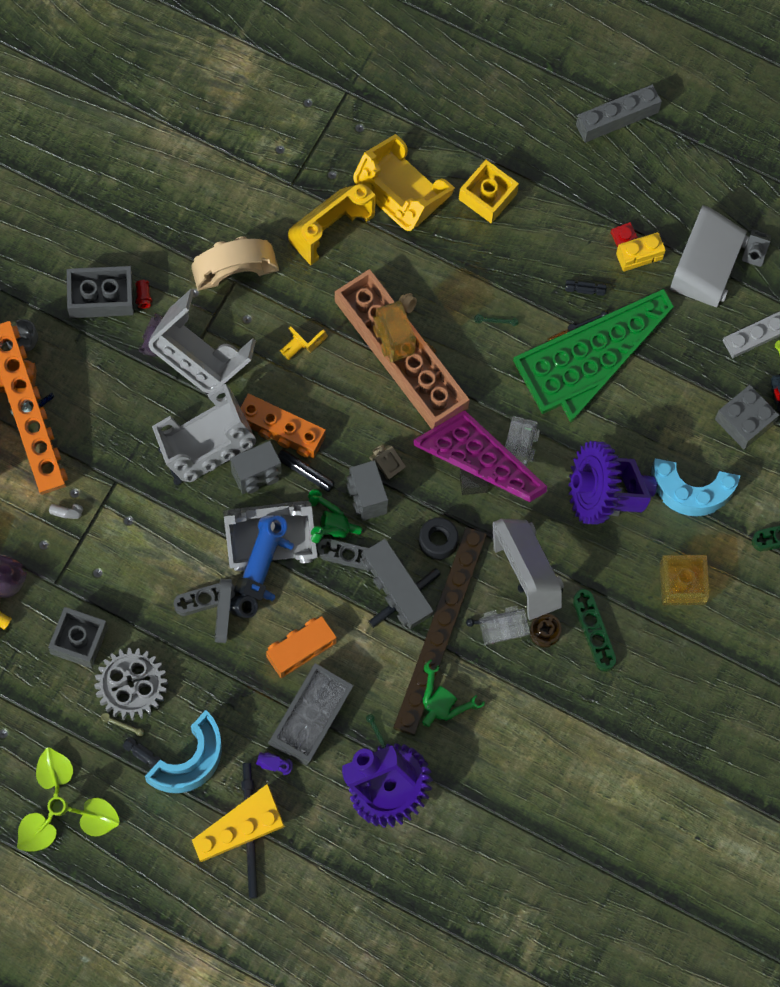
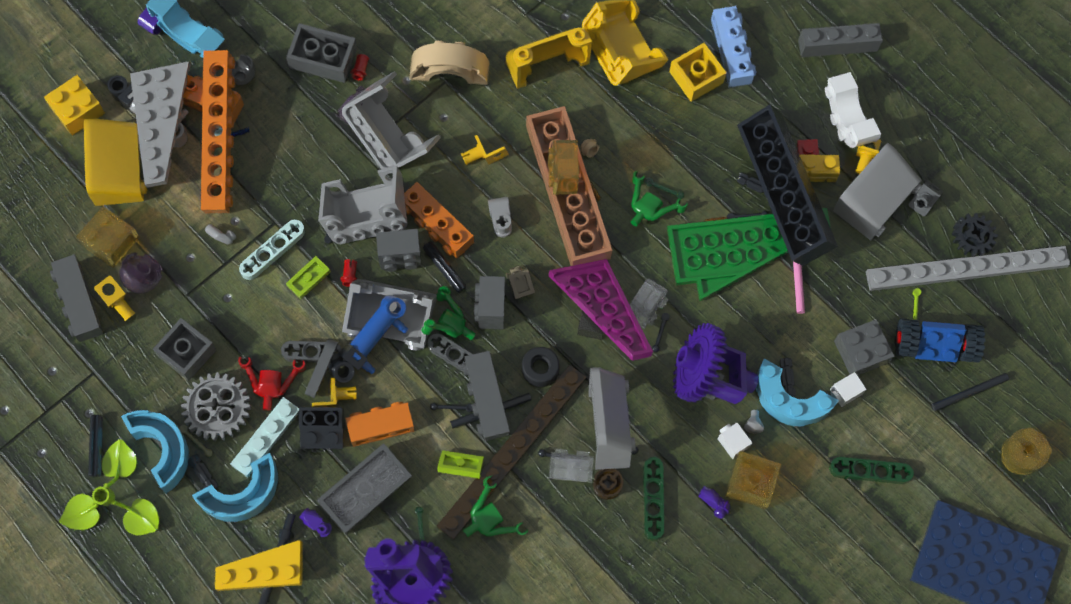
camera: 20 degrees right, 0 degrees up
none -> black axle [88,415,103,477]
none -> medium azure brick [121,410,189,493]
none -> light aqua plate [230,397,299,478]
none -> red piece [238,356,306,411]
none -> light aqua beam [239,220,305,280]
none -> lime plate [286,256,331,299]
none -> black brick [299,407,344,449]
none -> yellow bracket [311,378,357,407]
none -> red pin [340,259,357,287]
none -> black hinge [430,402,473,413]
none -> lime plate [438,450,484,479]
none -> light grey piece [488,196,512,237]
none -> green piece [631,171,688,226]
none -> black hinge [652,313,670,353]
none -> dark purple arm [698,486,730,519]
none -> light blue brick [711,6,756,87]
none -> white brick [718,423,752,459]
none -> black brick [737,105,838,266]
none -> light grey rock [744,410,764,434]
none -> black axle [780,358,796,397]
none -> bright pink bar [793,262,805,314]
none -> white brick [825,72,881,148]
none -> white brick [830,372,867,407]
none -> yellow bracket [855,139,881,174]

